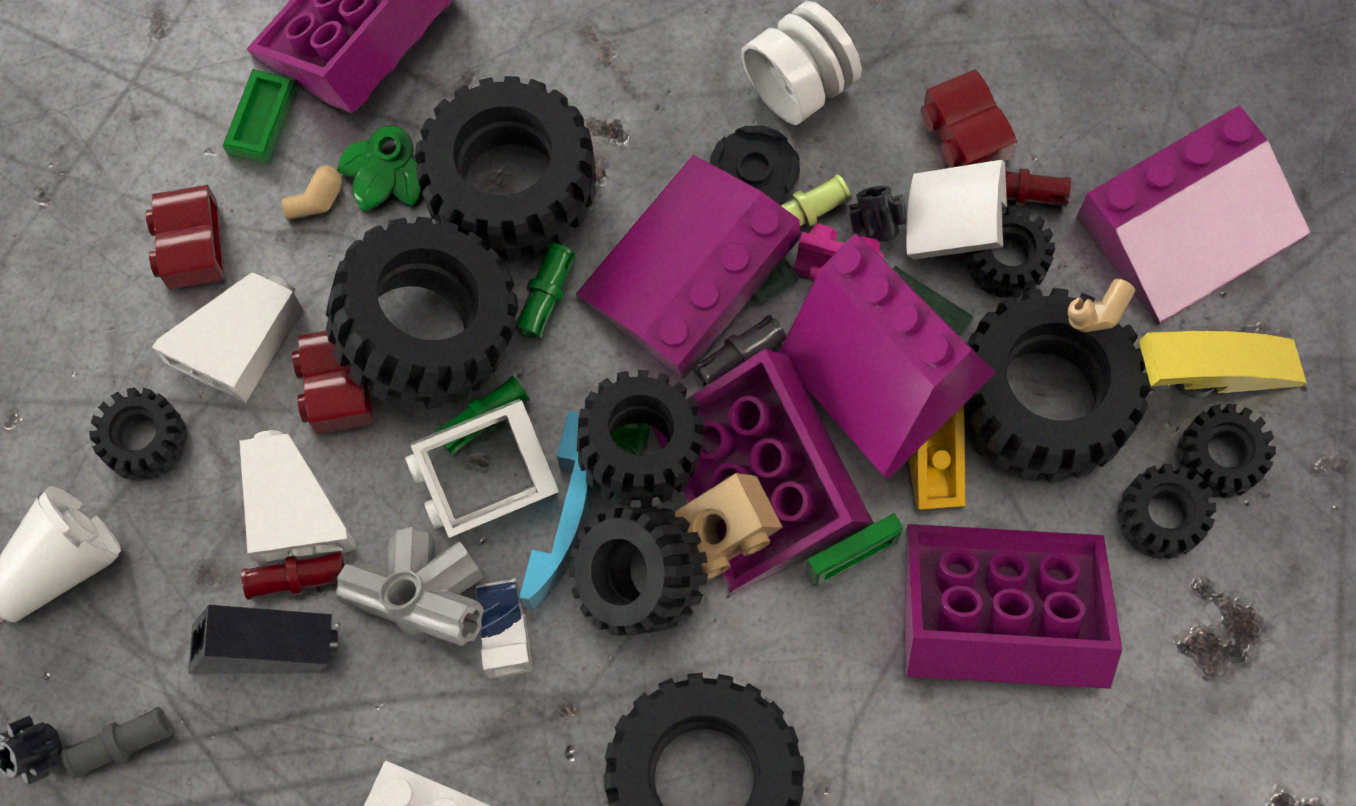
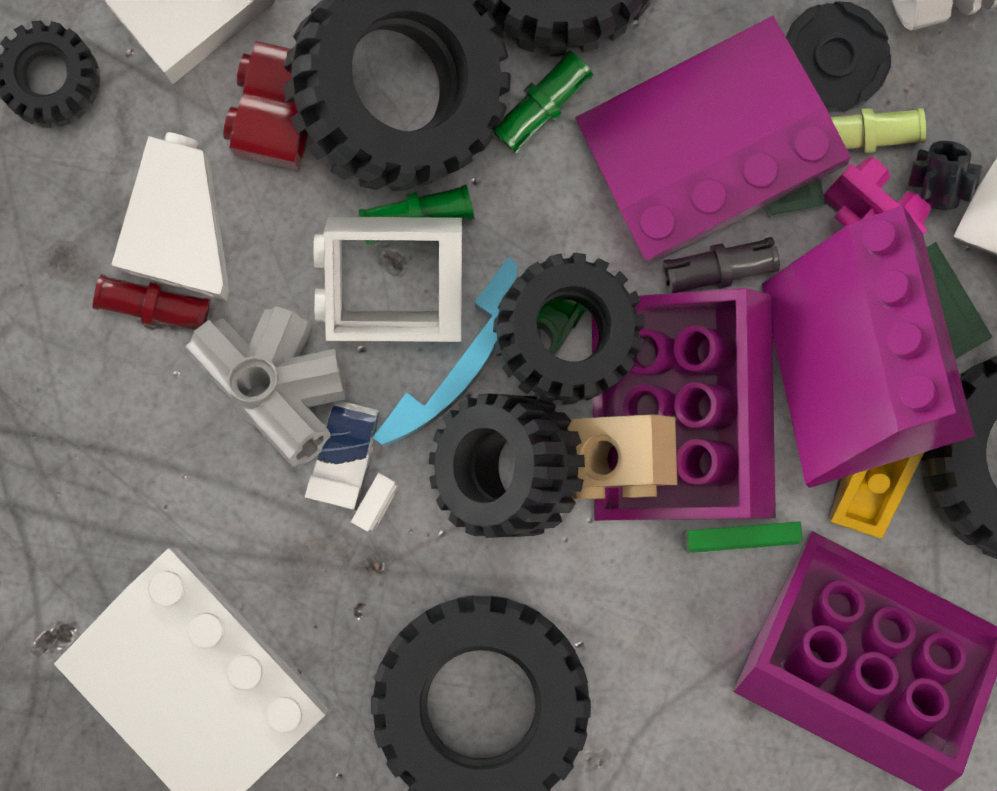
camera: 20 degrees right, 15 degrees up
black slope [188,605,338,674] -> none
none -> white tile [351,472,399,532]

